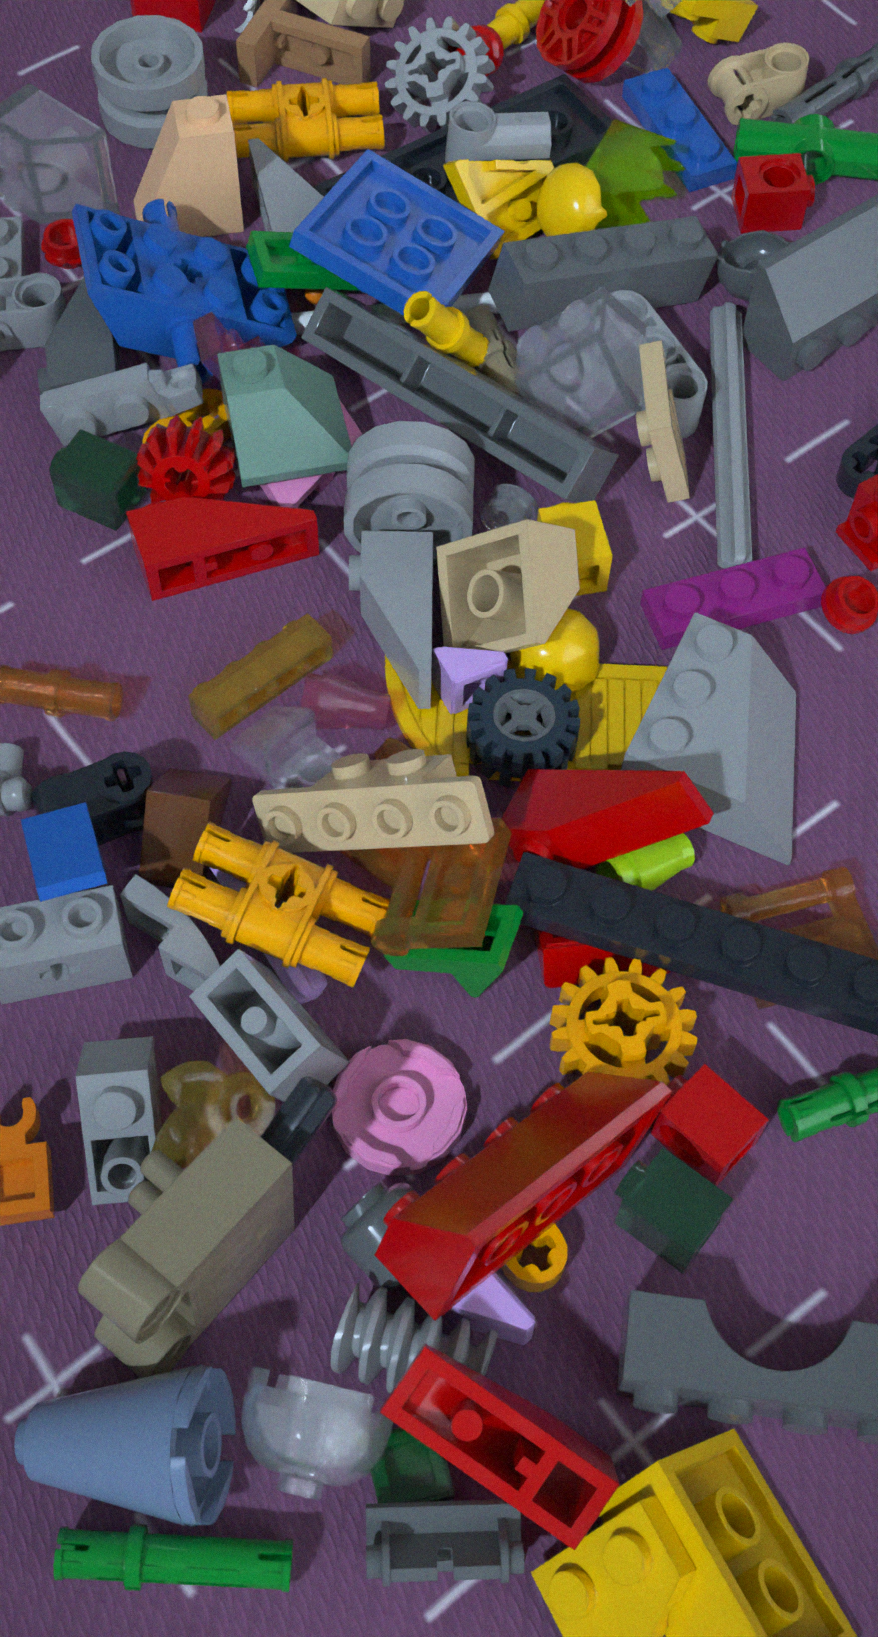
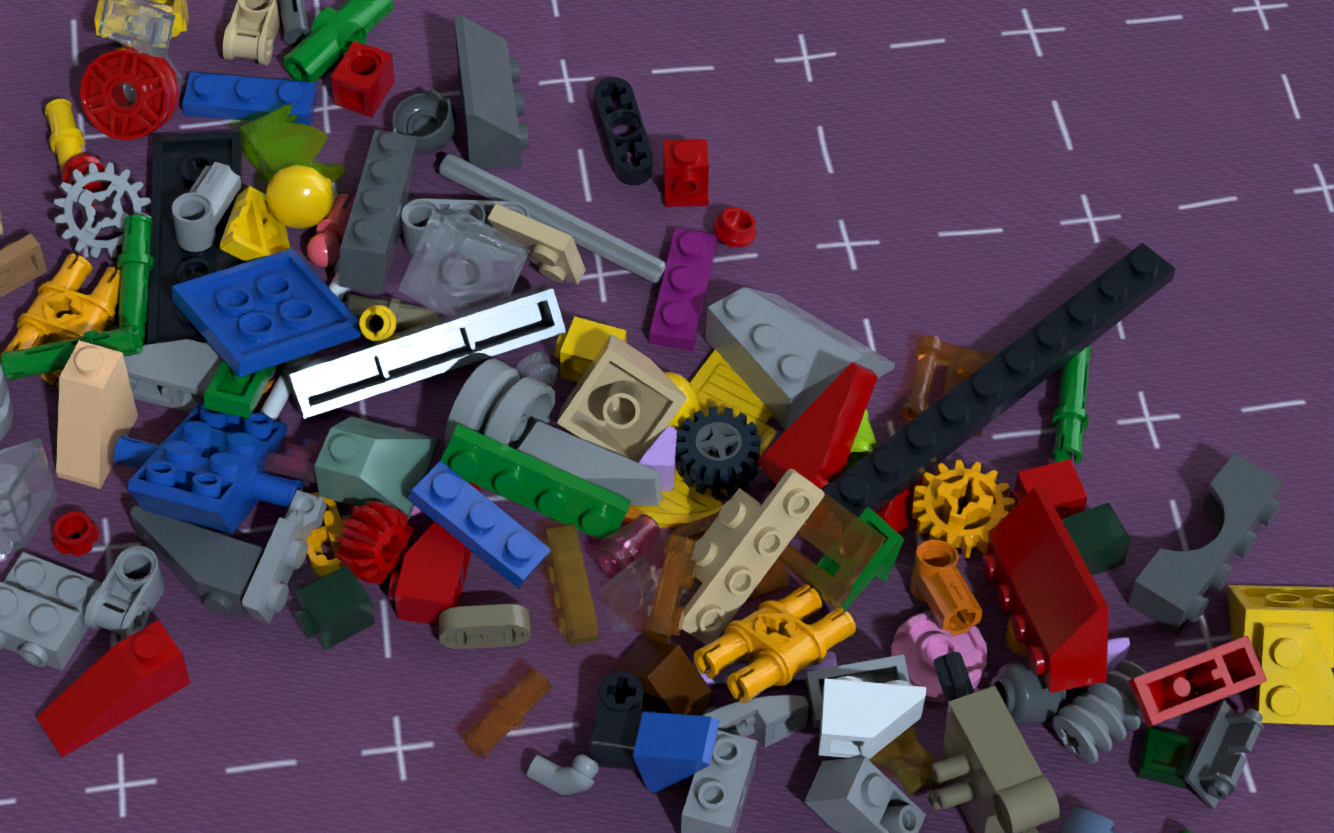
camera: 60 degrees left, 5 degrees down
clear cylinder [241,1366,394,1501] -> none
none -> green pin [1,325,143,381]
none -> green pin [117,215,154,345]
none -> blue plate [408,460,551,589]
none -> dark tan beam [438,604,531,649]
none -> green plate [440,424,631,544]
none -> clear orange plate [642,535,698,643]
none -> white slope [818,676,926,760]
none -> orange piece [909,540,982,636]

